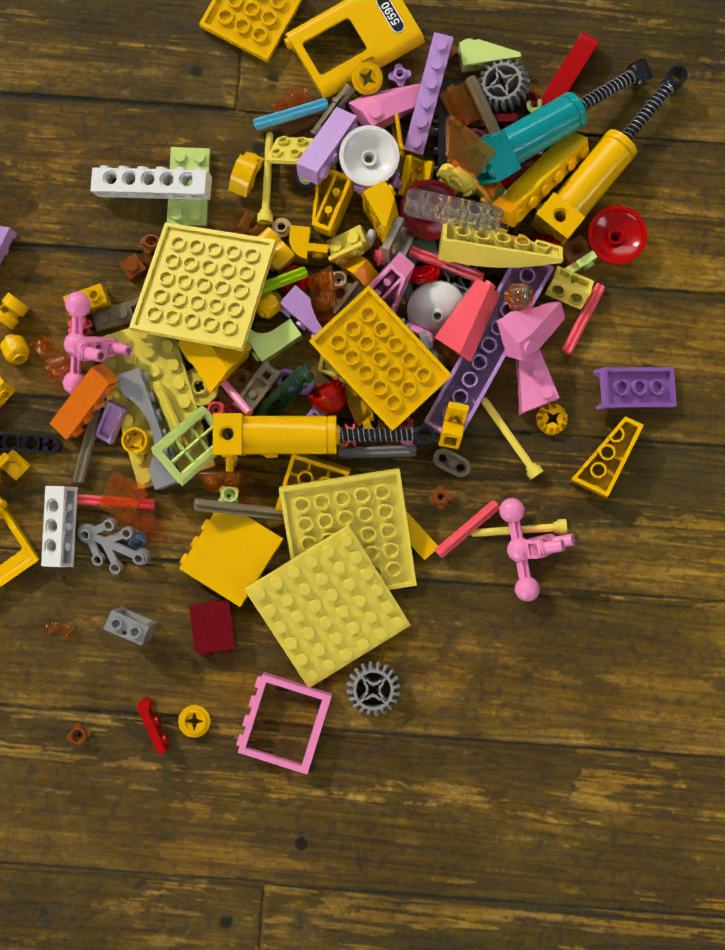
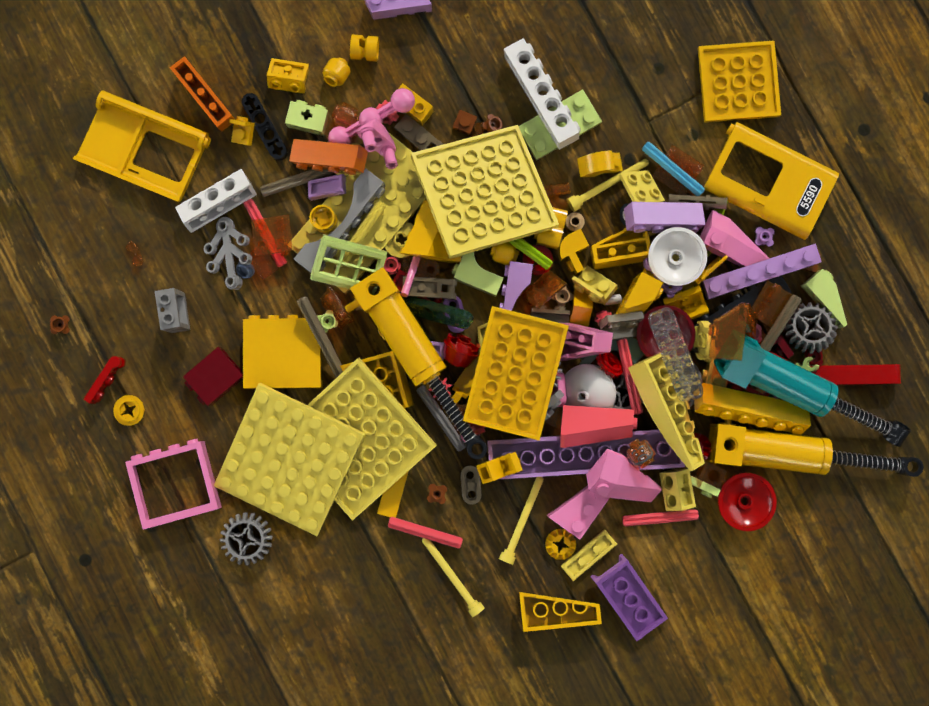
camera: 55 degrees right, 0 degrees up
clear orange plate [30,337,54,353] -> none
yellow gear [351,62,383,95] -> none
bright pink connector [499,498,575,602] -> none
none -> yellowish green brick [285,100,330,136]
none -> light yellow tile [561,529,617,581]

